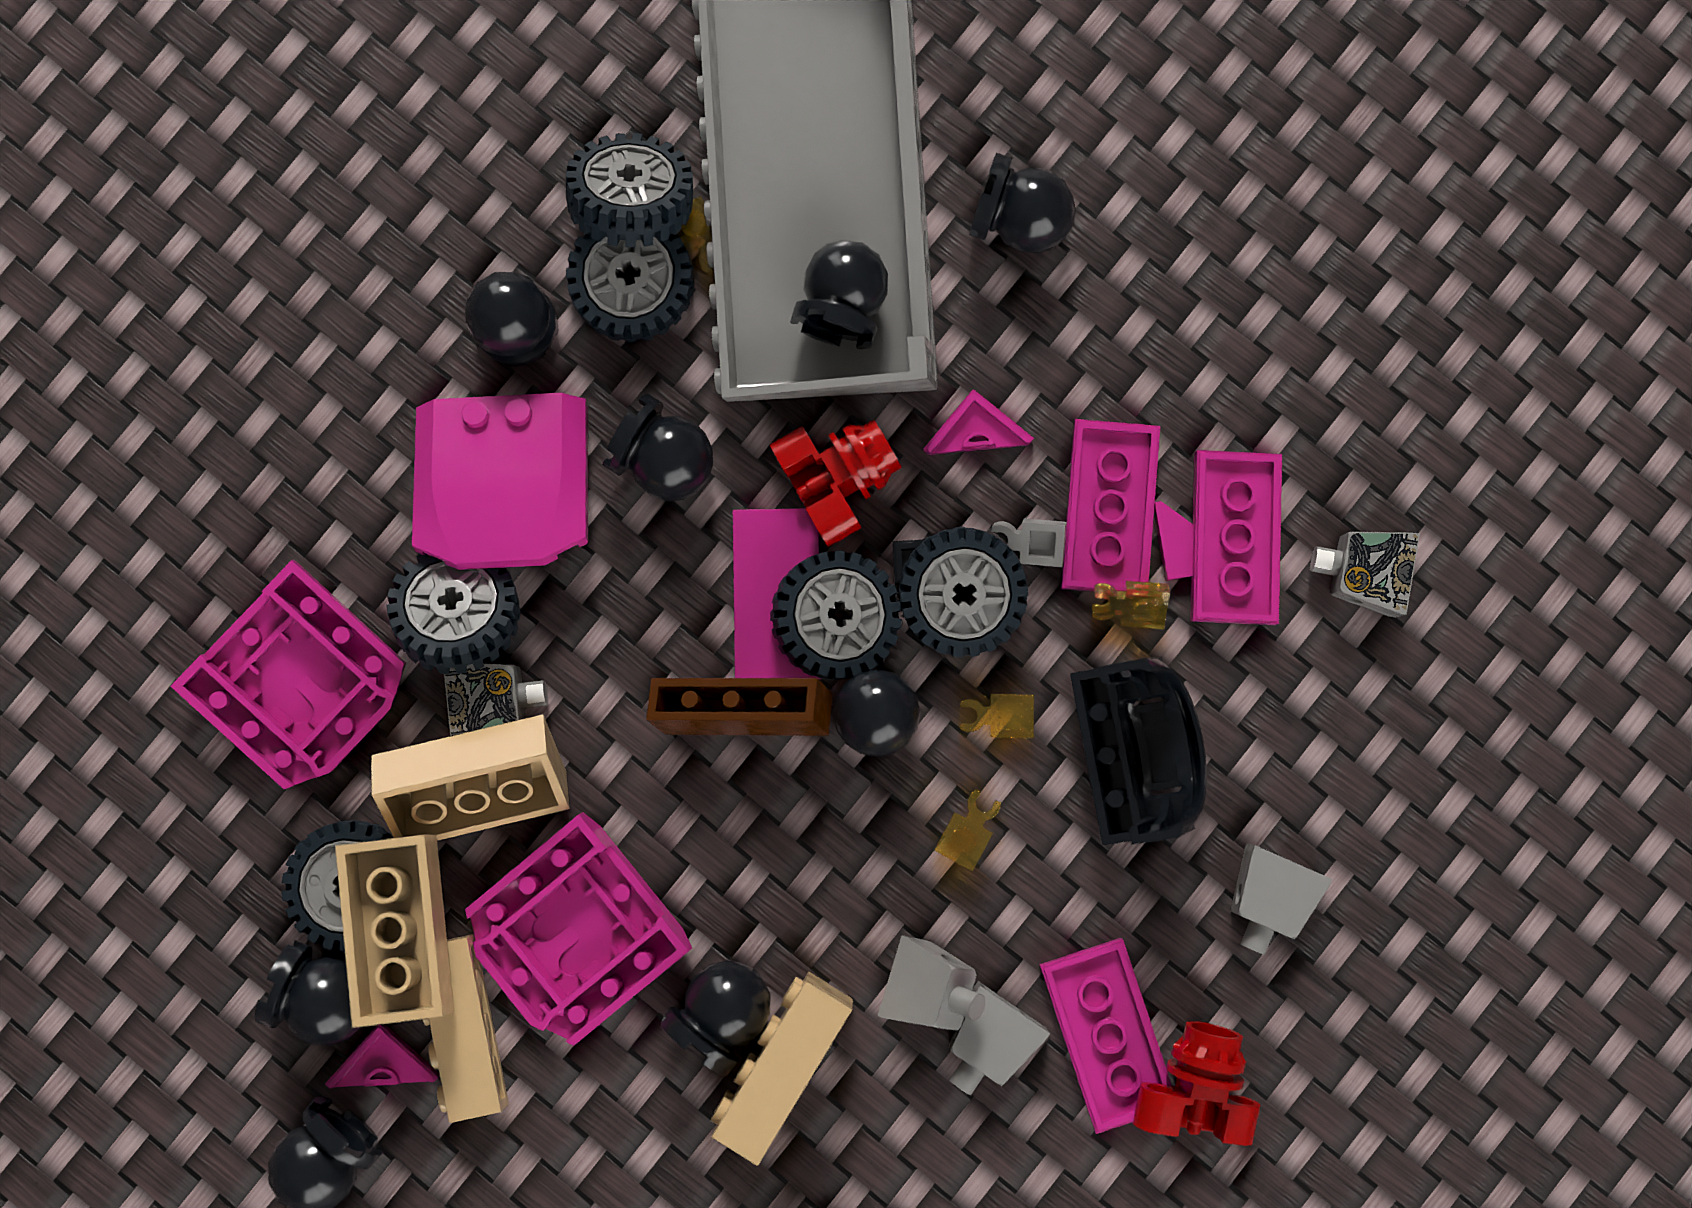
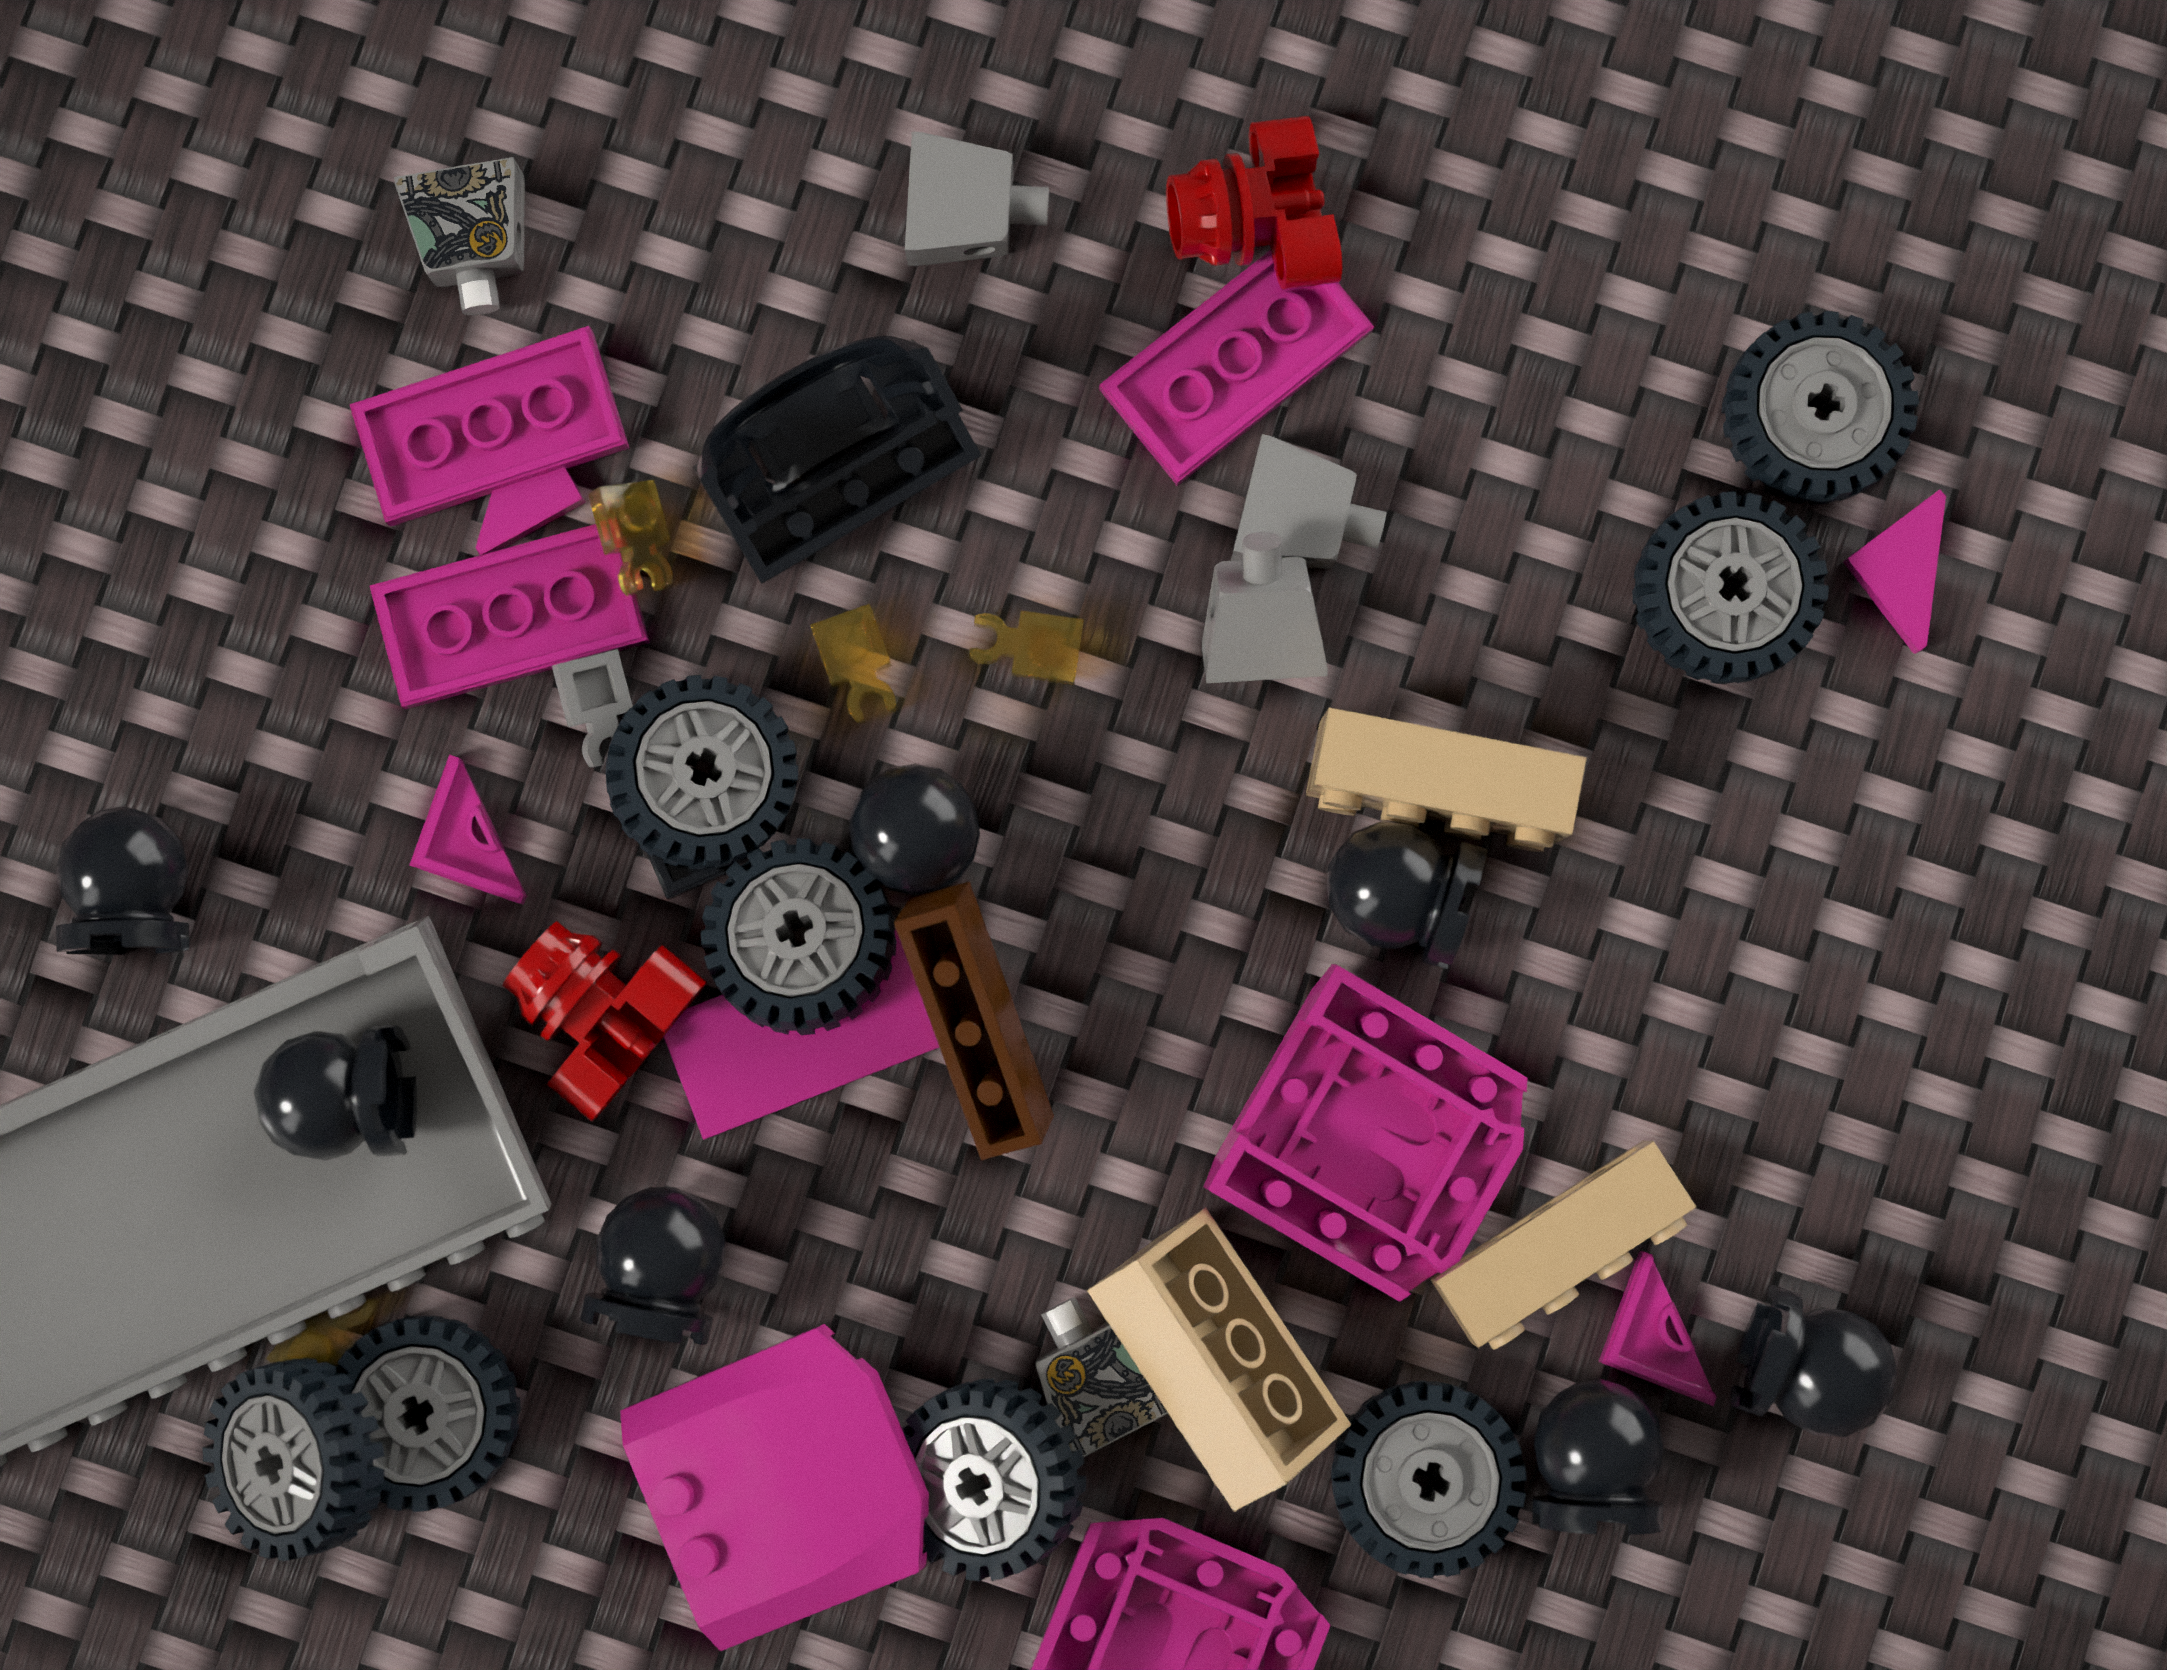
camera: 120 degrees left, 0 degrees up
tan brick [335,835,454,1028] -> none
black tile [465,272,558,367] -> none

